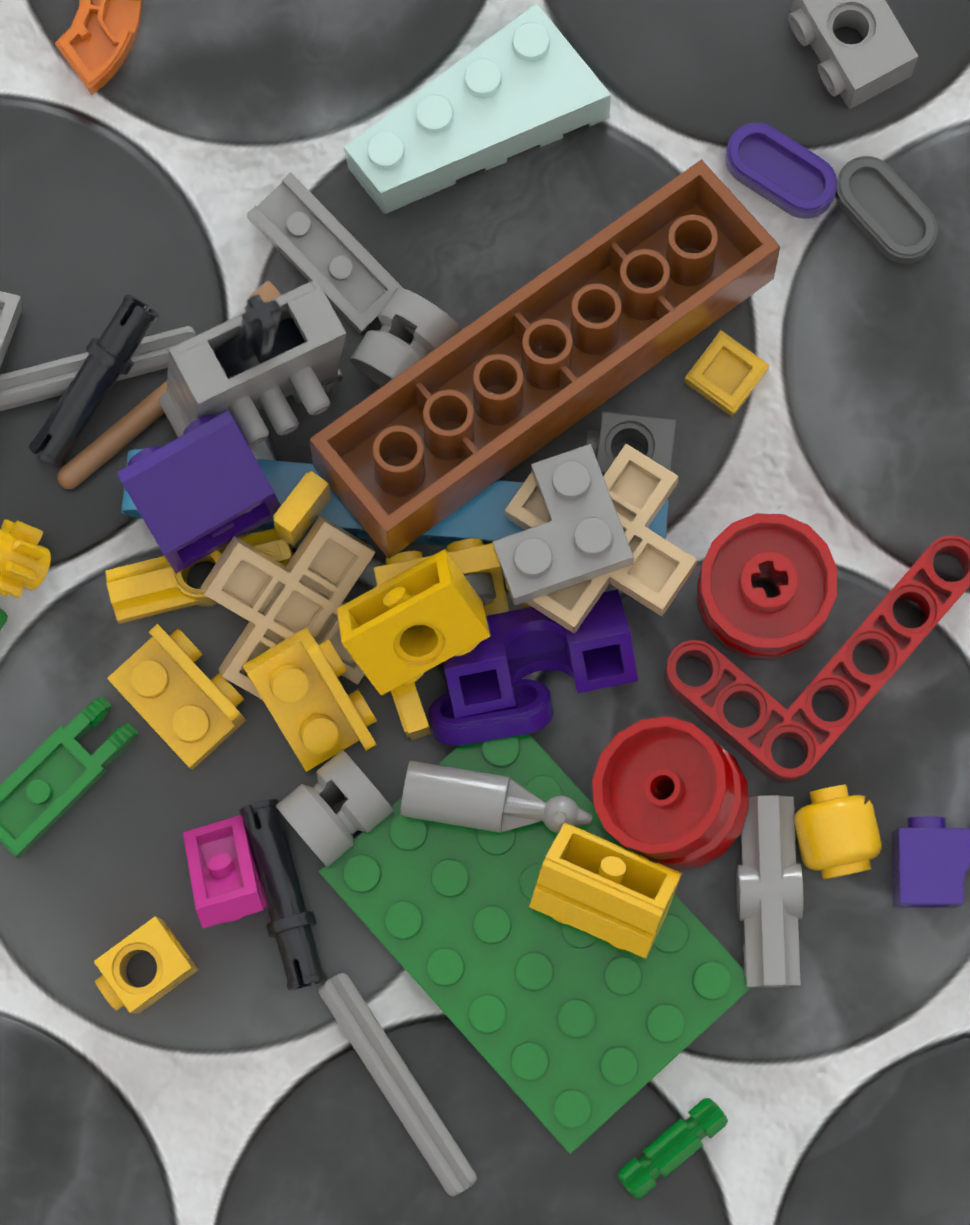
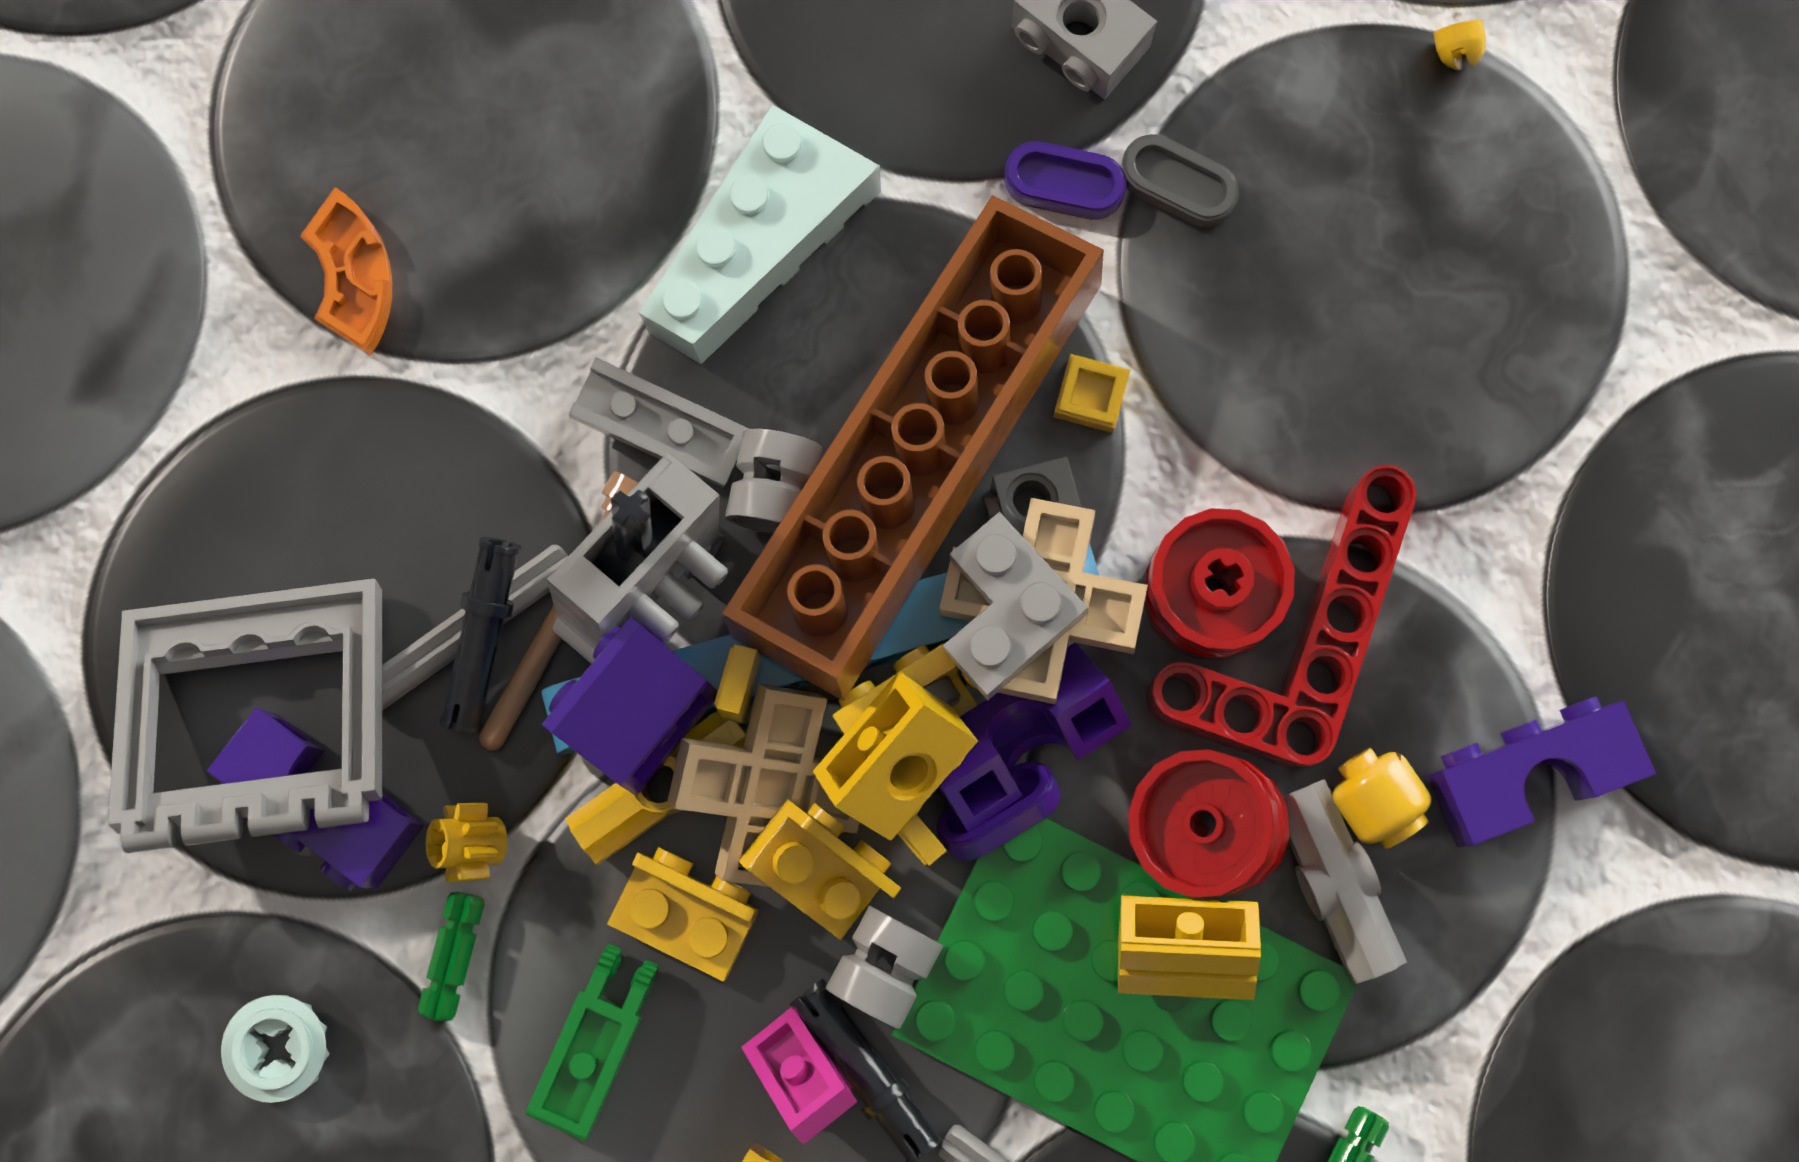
camera: 25 degrees left, 0 degrees up
light grey wheel [400,760,593,833] -> none

